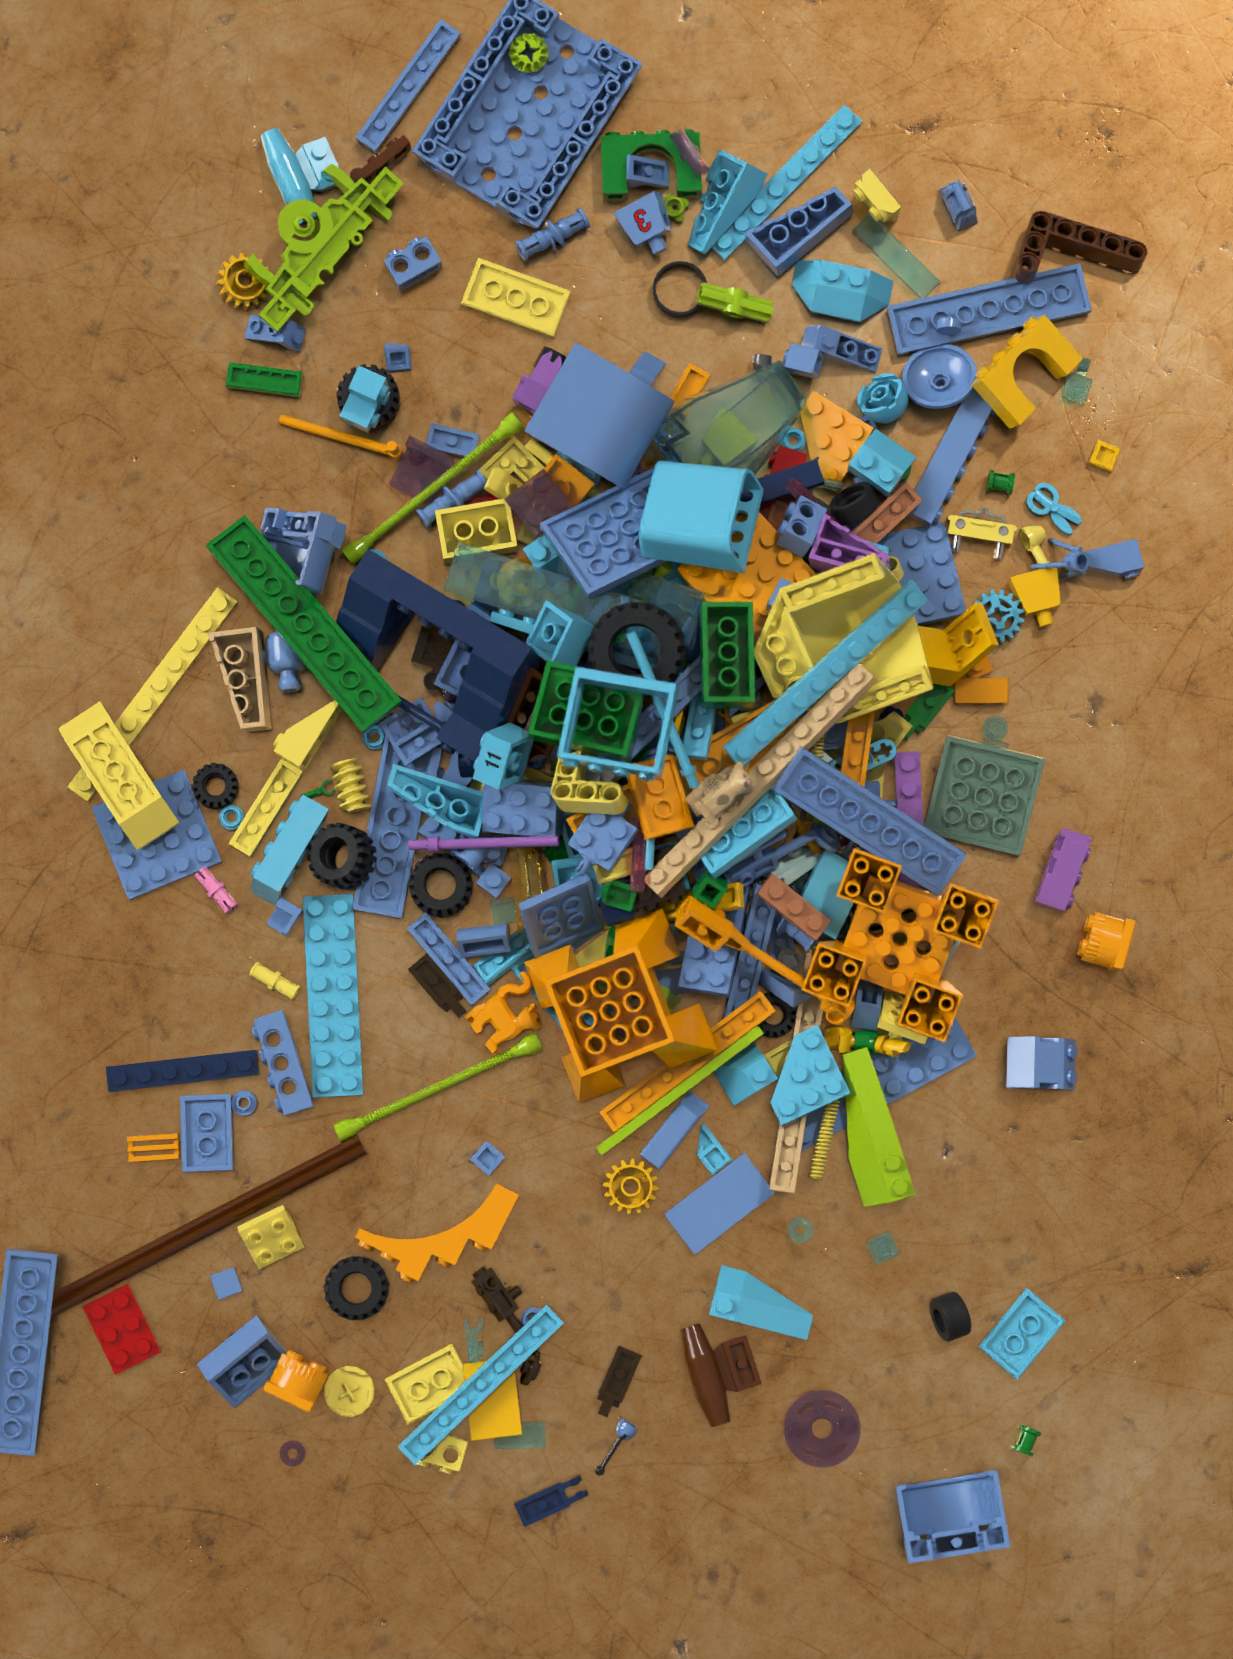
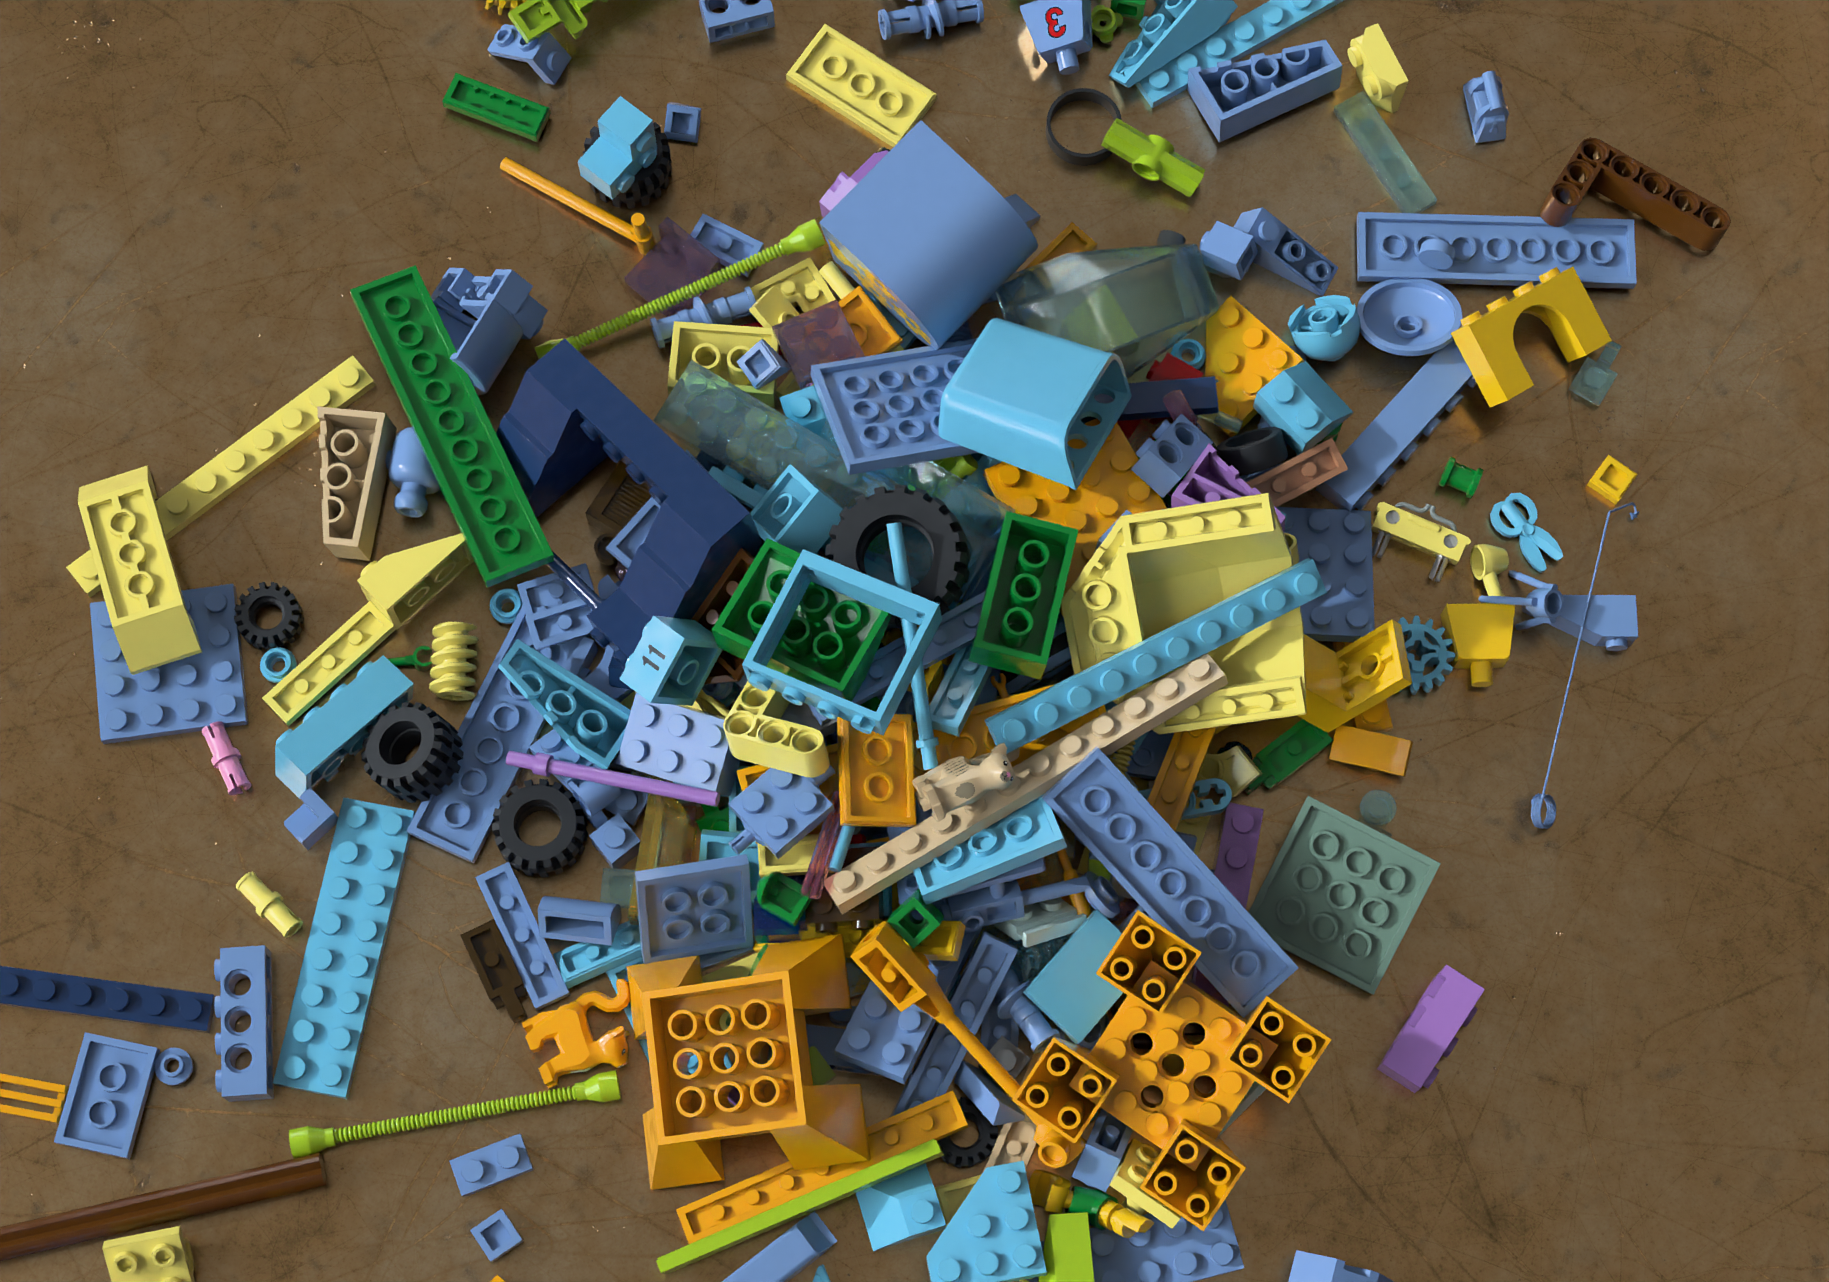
camera: 10 degrees right, 10 degrees down
nougat plate [756,873,831,941] -> none
medium azure wedge [792,260,894,322] -> none
light orange piece [1076,912,1136,973] -> none
none -> medium blue plate [449,1133,534,1197]
none -> medium blue slope [736,339,791,389]
none -> medium blue piece [1531,502,1639,829]

